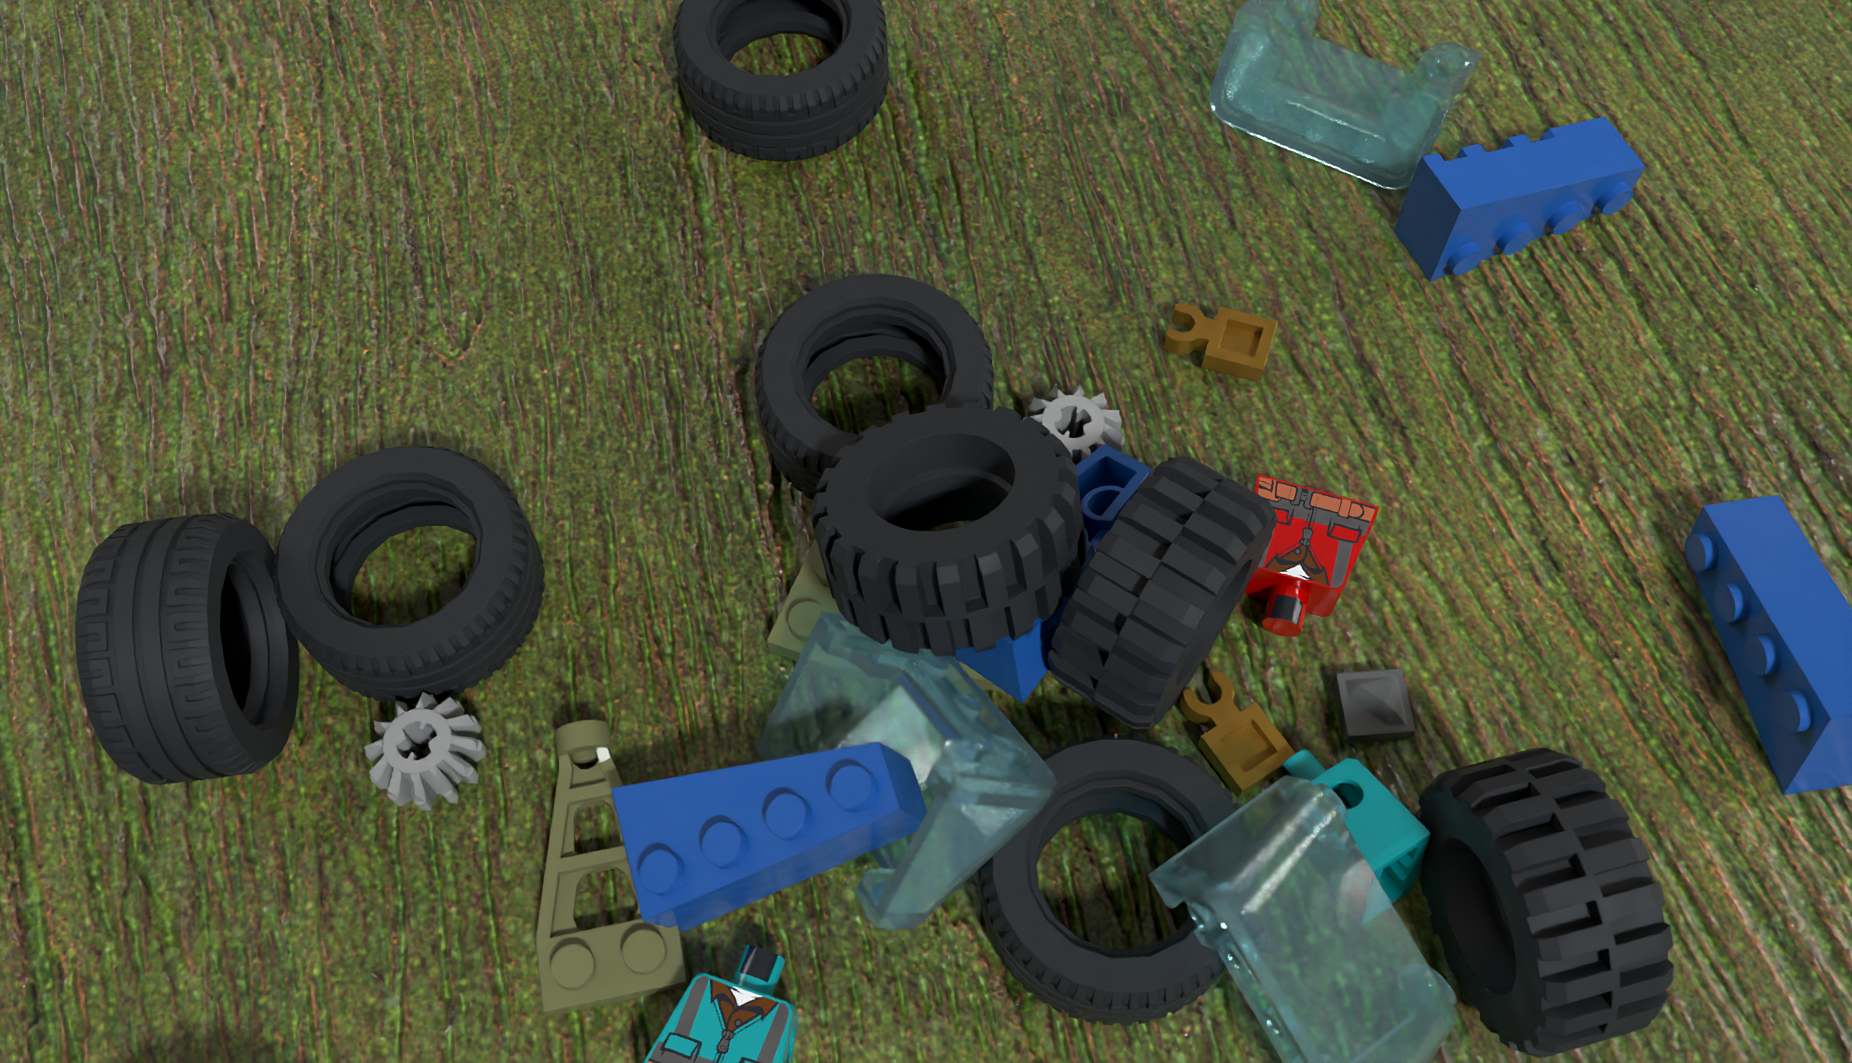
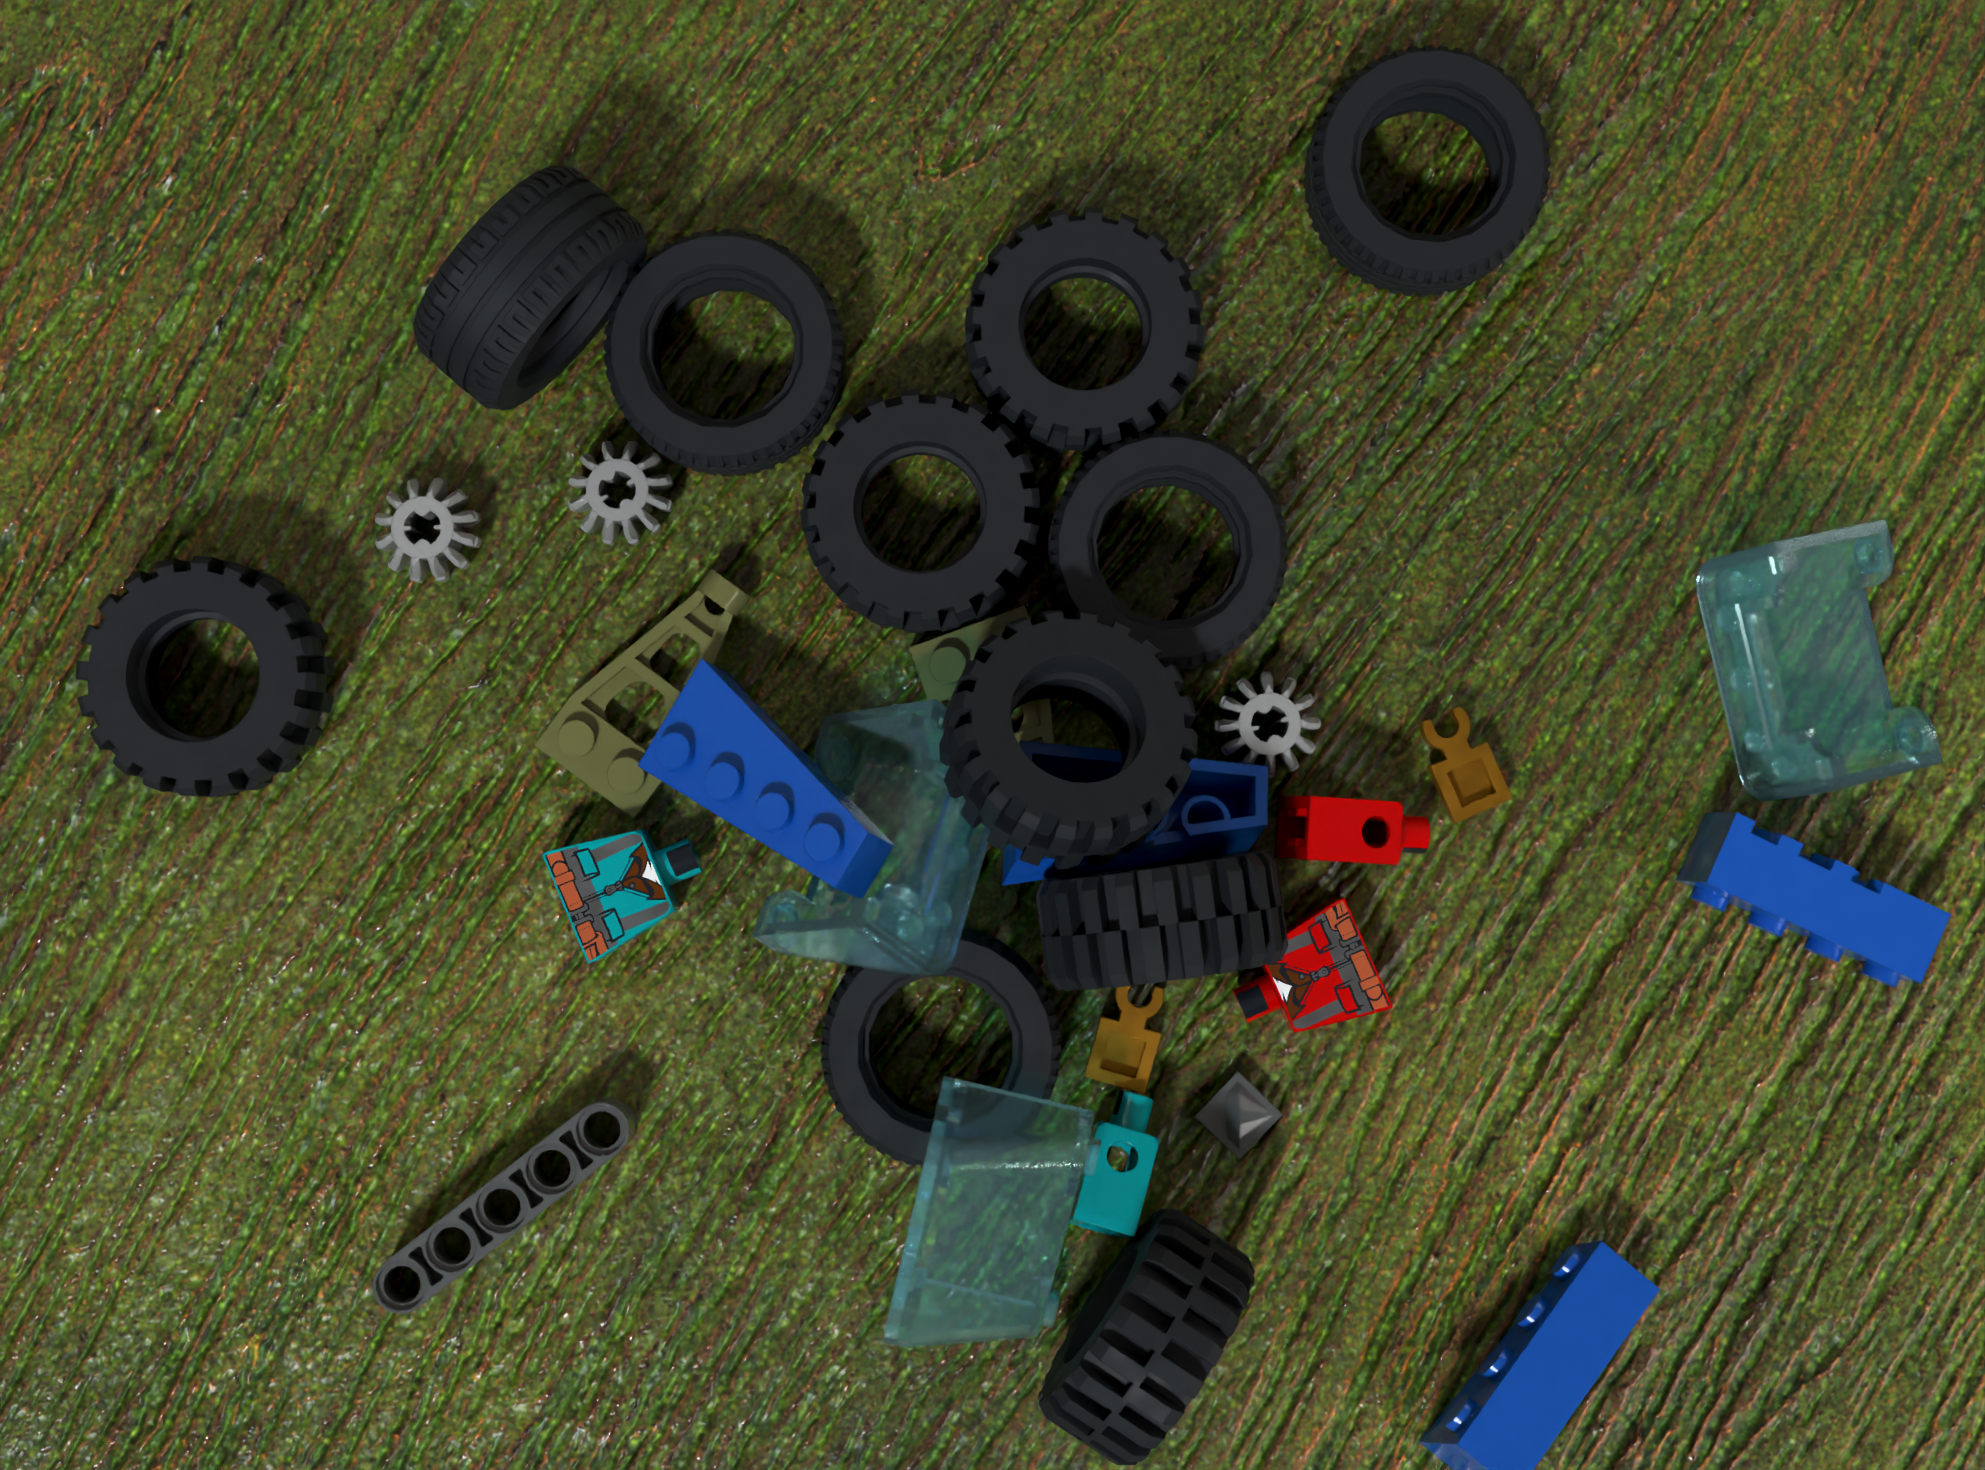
camera: 45 degrees right, 25 degrees up
none -> light grey gear [375,478,482,583]
none -> black tyre [800,389,1040,634]
none -> black tyre [965,207,1205,456]
none -> red torso [1274,796,1430,865]

